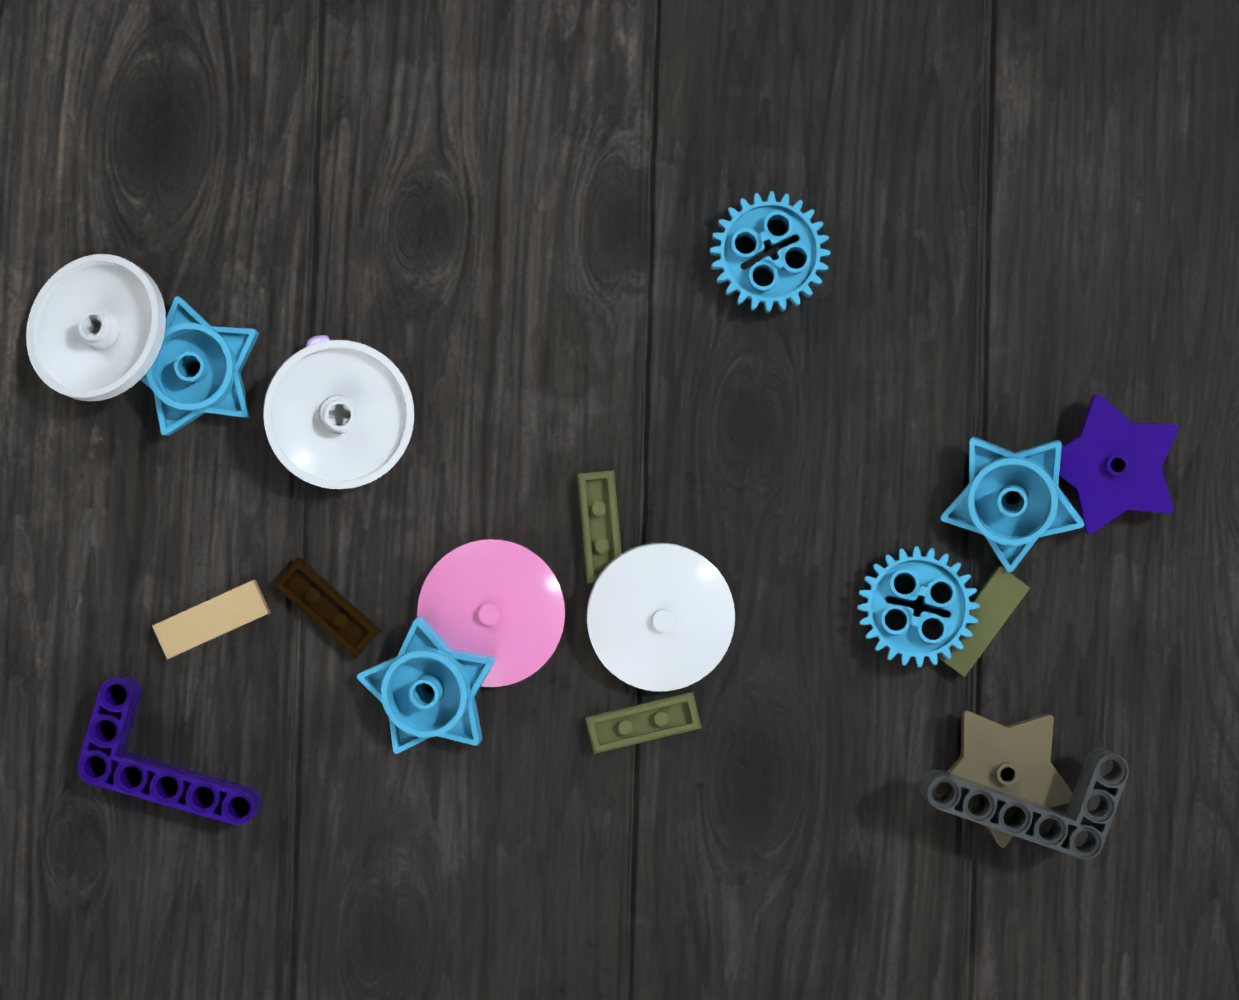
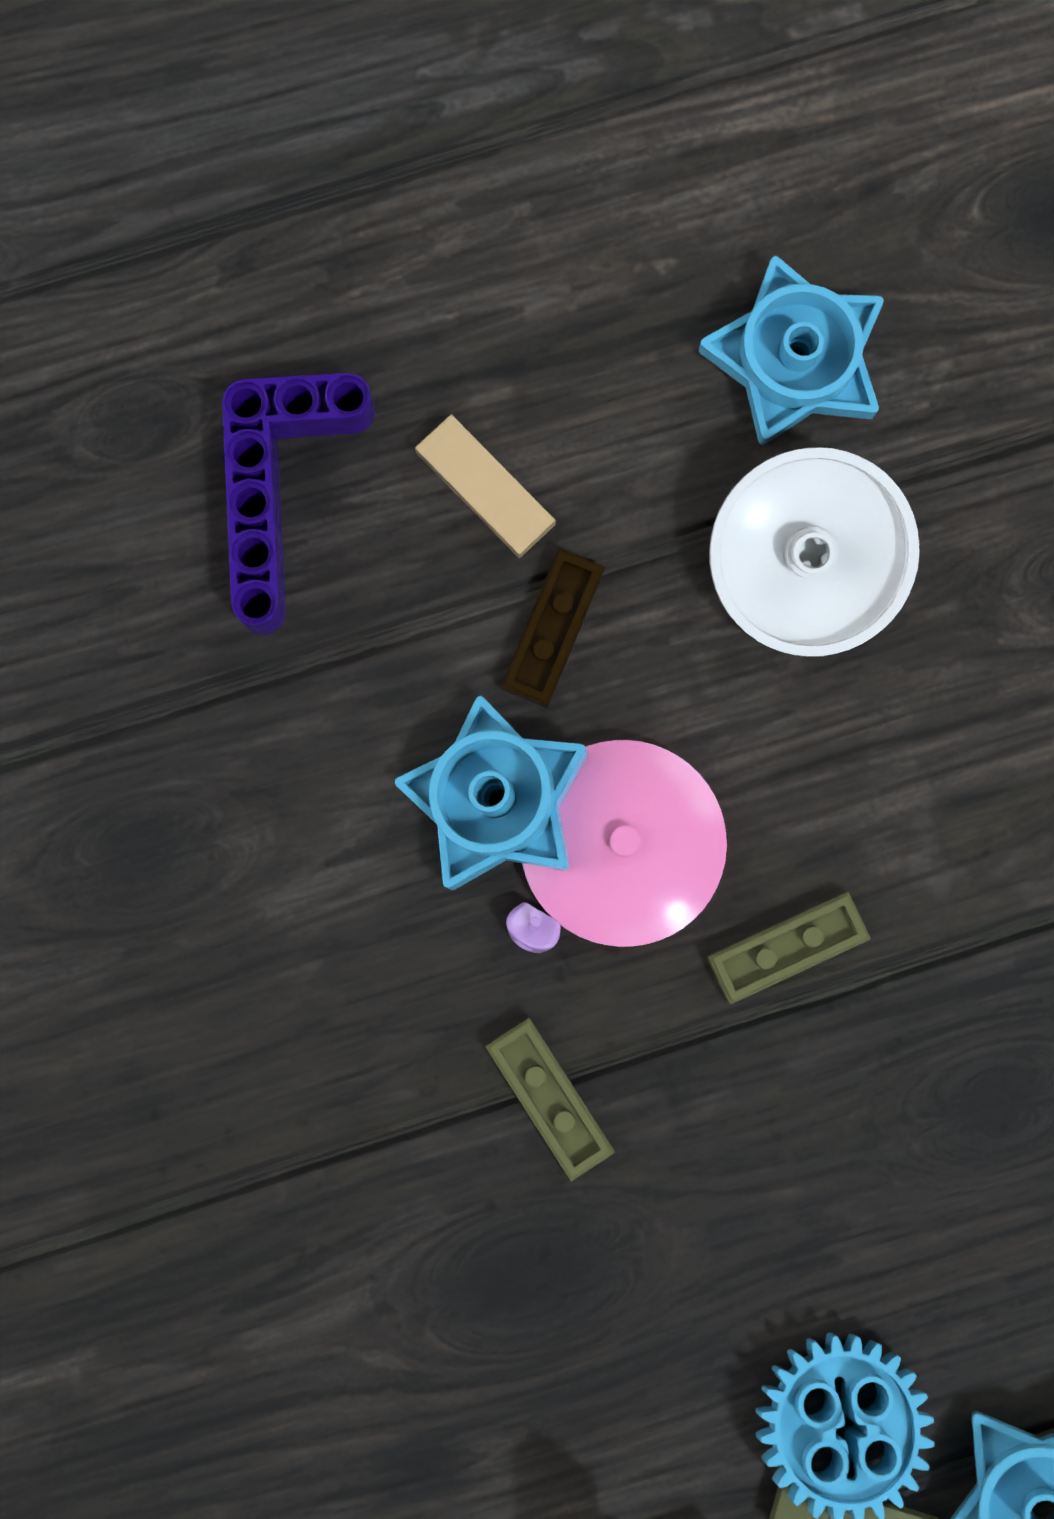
camera: 65 degrees right, 5 degrees down
white dish [26,254,166,401] -> none
white dish [587,543,735,691] -> none
none -> lavender piece [506,902,561,953]

